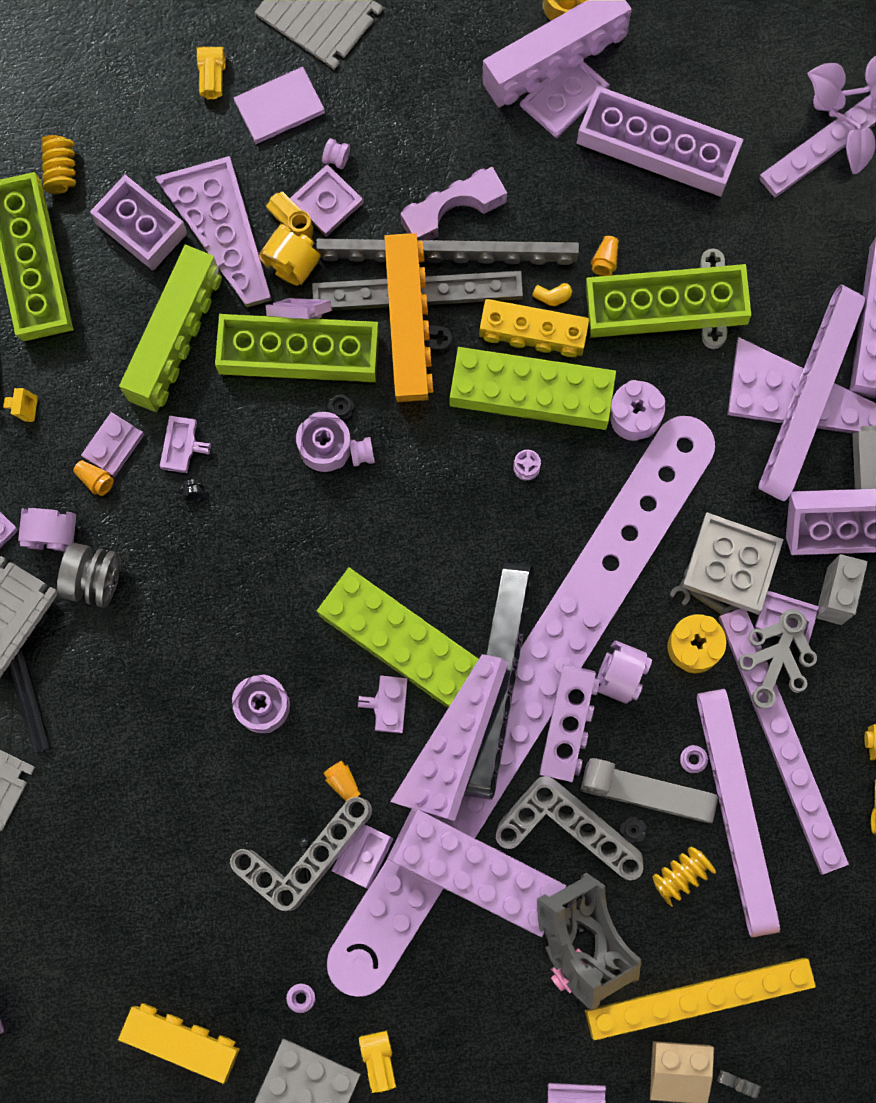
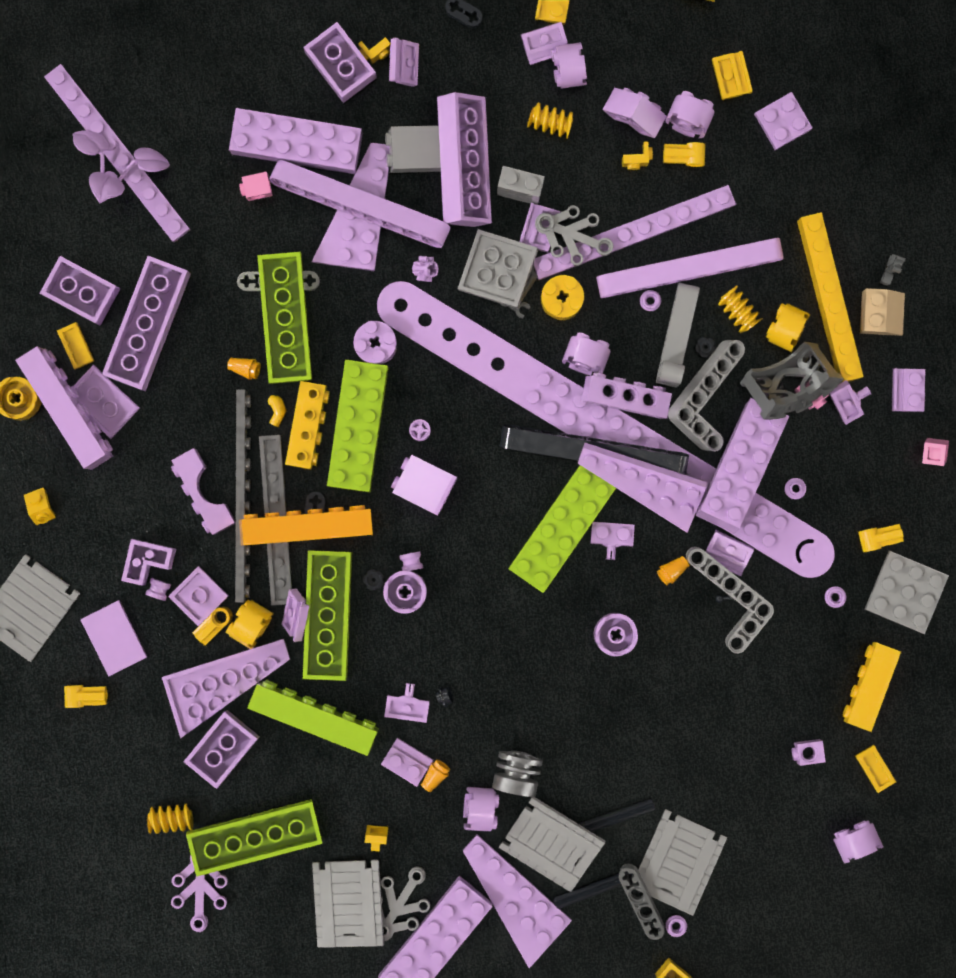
camera: 90 degrees left, 10 degrees up
none -> yellow bracket [24,488,55,525]
none -> lavender brick [40,256,120,326]
none -> yellow plate [57,322,94,370]
none -> lavender brick [121,539,176,586]
none -> bright pink brick [239,172,273,201]
none -> lavender slope [391,455,457,516]
none -> lavender gear [412,256,438,282]
none -> yellow brick [766,303,810,352]
none -> lavender plate [785,478,806,499]
none -> lavender brick [792,739,826,766]
none -> lavender plate [829,380,871,425]
none -> yellow plate [855,745,896,793]

